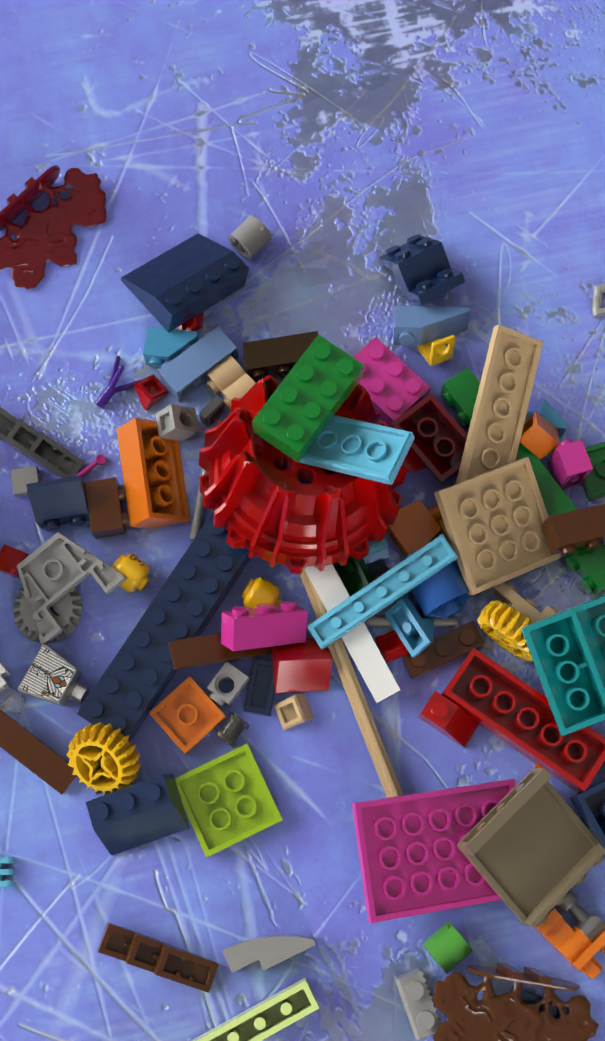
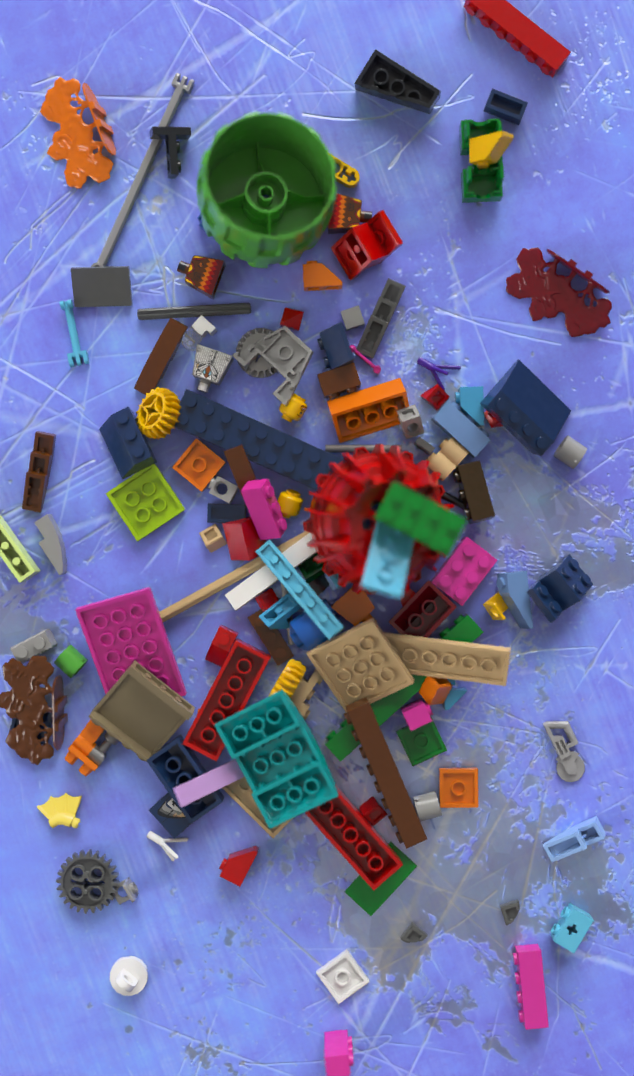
camera: 80 degrees right, 15 degrees up
clear smoke bush [214,711,250,748] -> none

